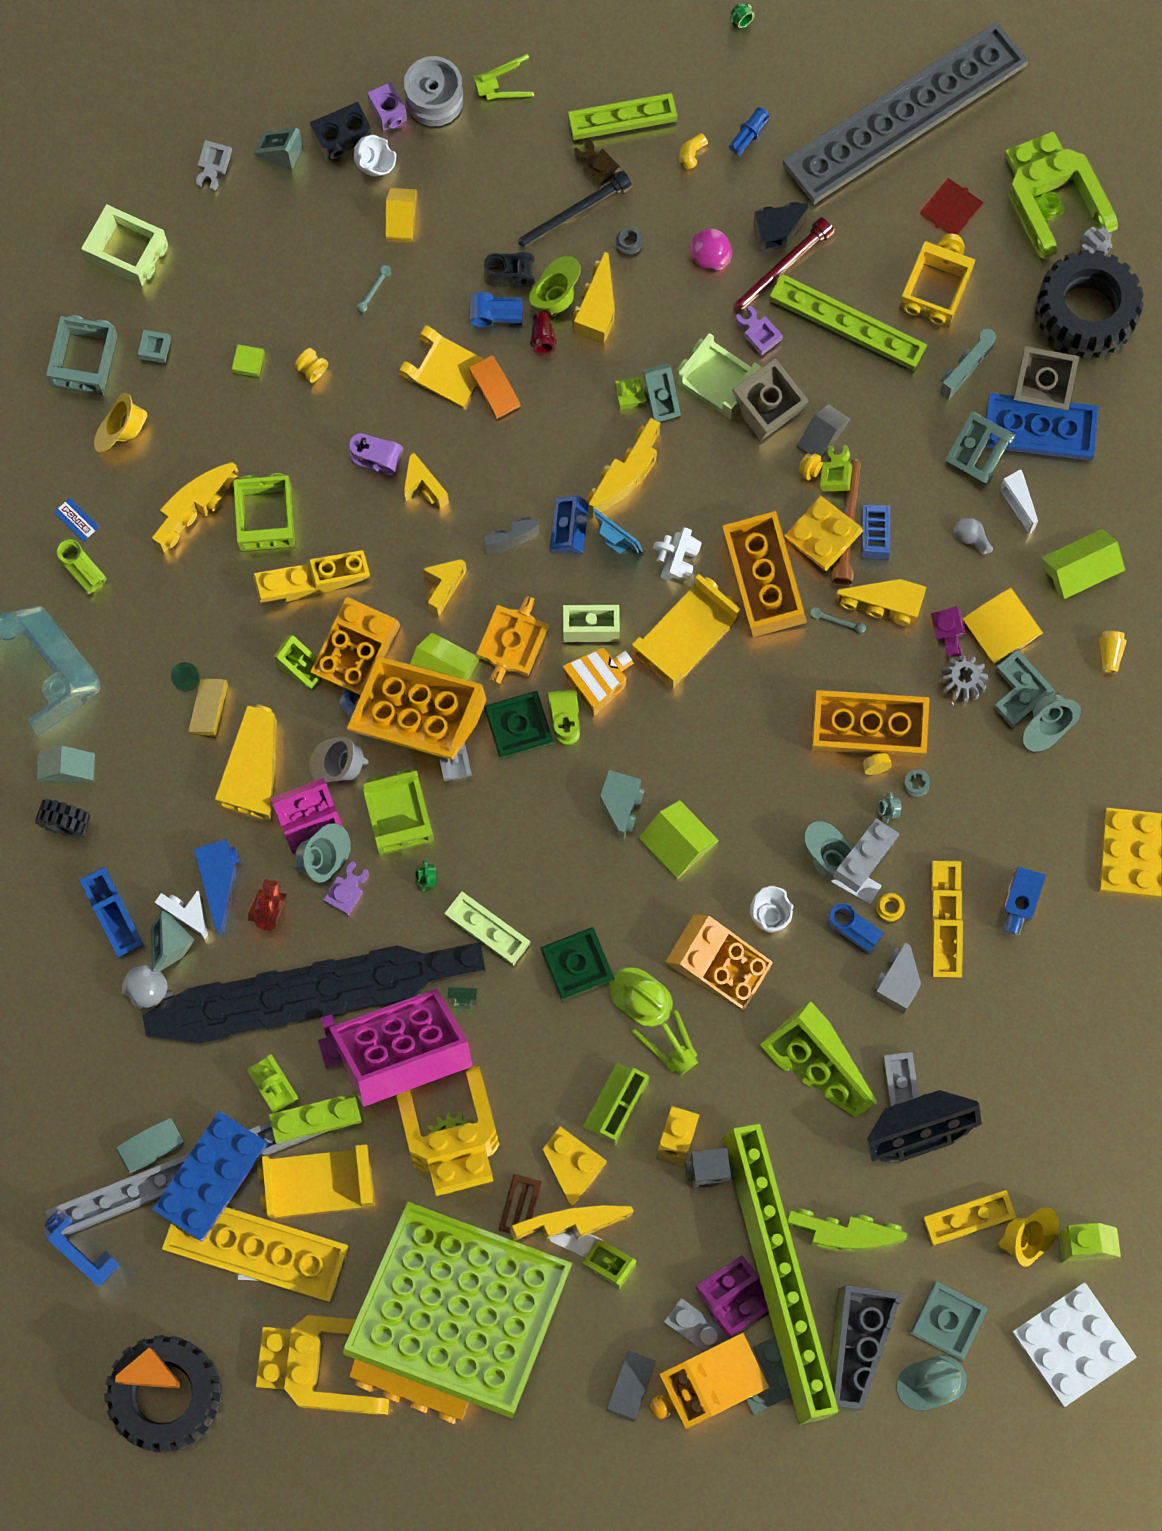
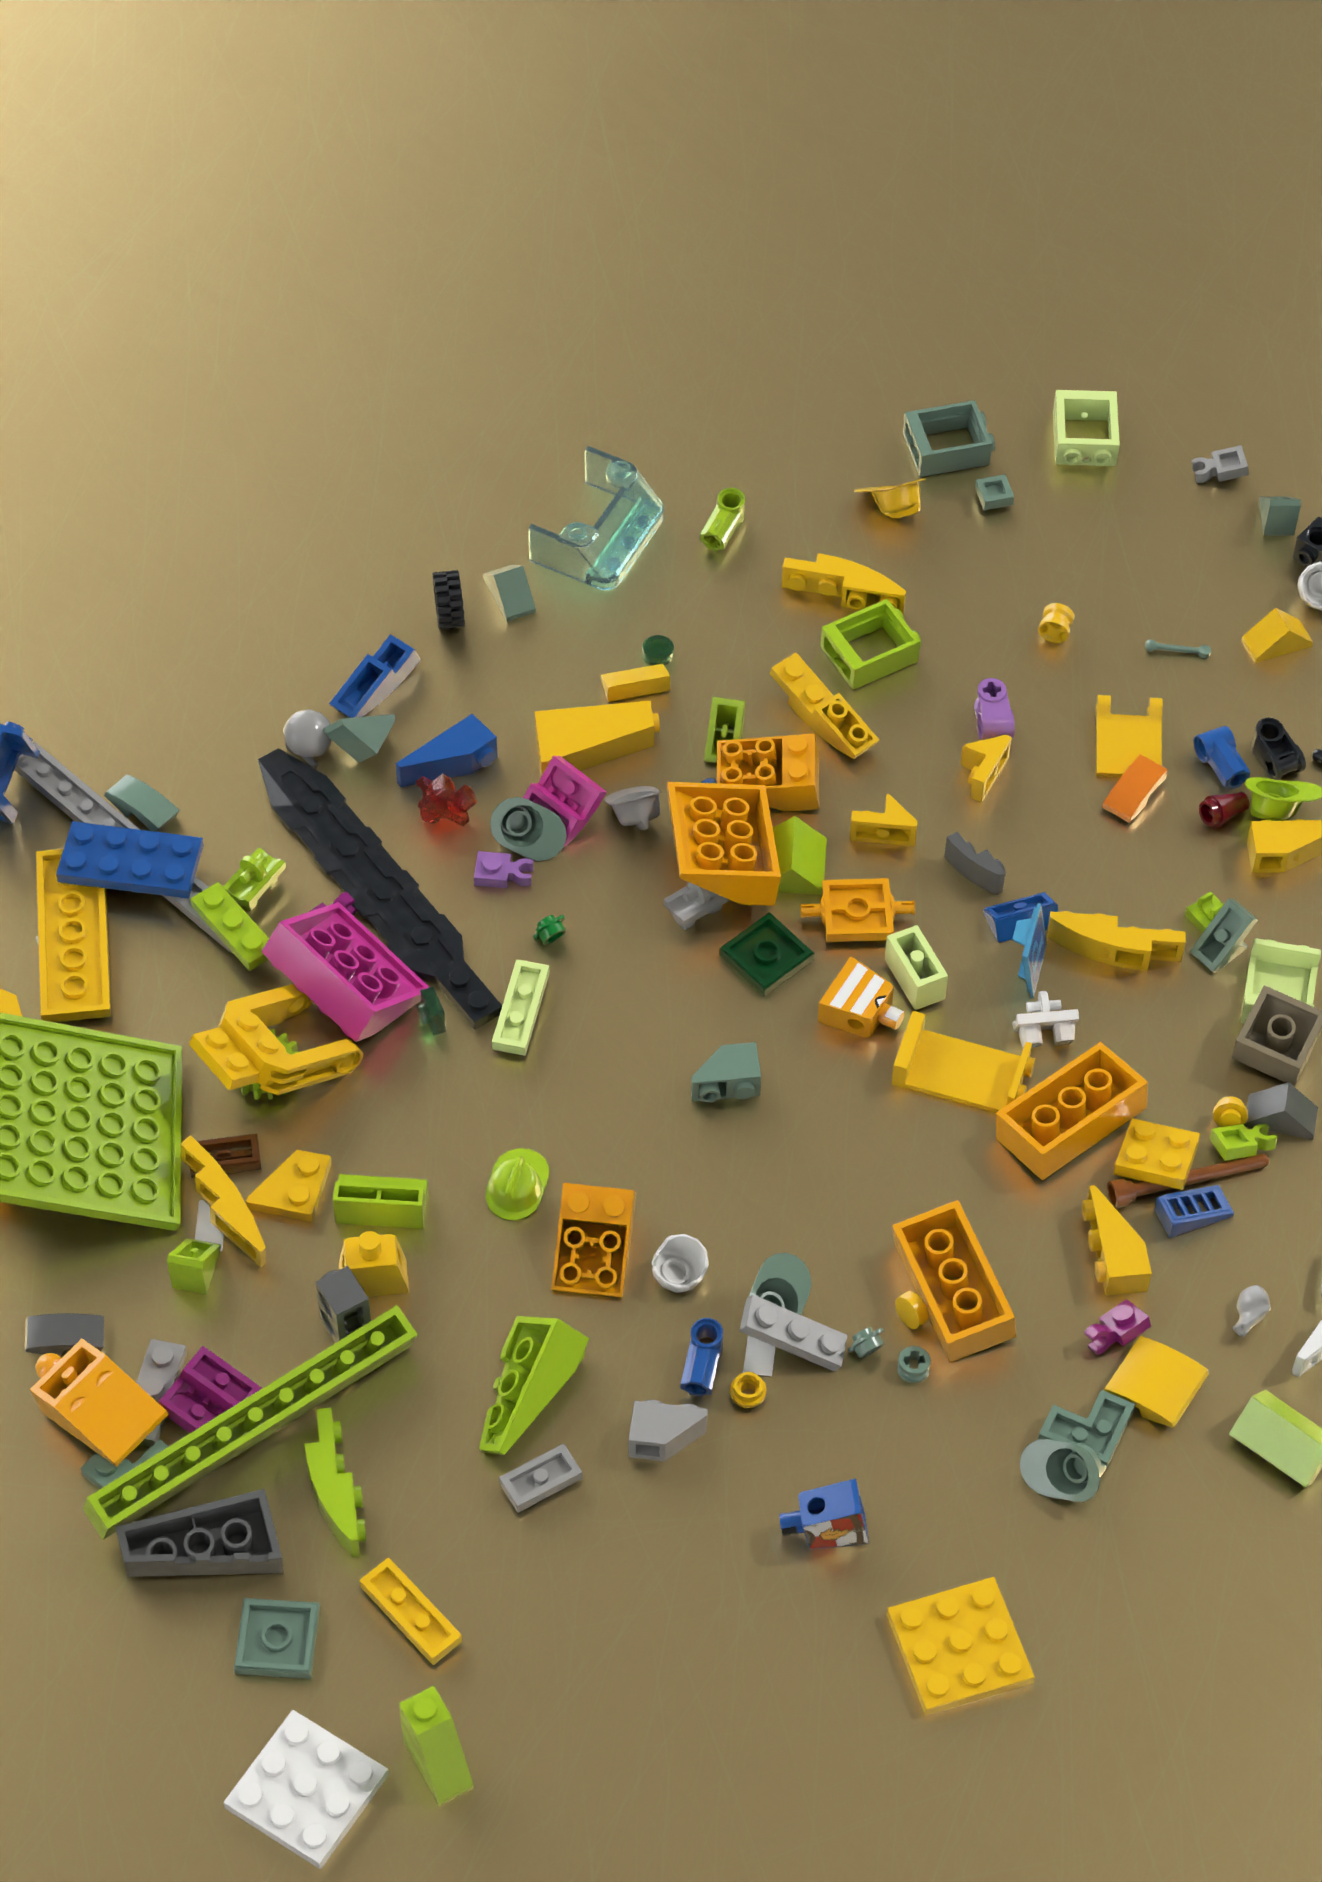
camera: 65 degrees right, 20 degrees down
sticker [54,498,99,542] -> none
white slope [155,891,208,939] -> none
lime tile [232,345,265,378] -> none
yellow panel [258,1144,375,1219] -> none
lime panel [362,769,434,855] -> none
dark green plate [540,927,615,1002] -> none
lime piece [548,689,580,745] -> none
lime plant [632,1010,699,1076] -> none
lime slope [638,800,719,879] -> none
sand green hinge [810,607,866,633] -> none
black wedge [867,1090,982,1163] -> none
sand green piece [897,1356,967,1411] -> none
yellow slope [931,860,963,978] -> none
light grey gear [940,654,988,703] -> none
yellow piece [999,1207,1059,1266] -> none
yellow cone [1098,631,1127,673] -> none

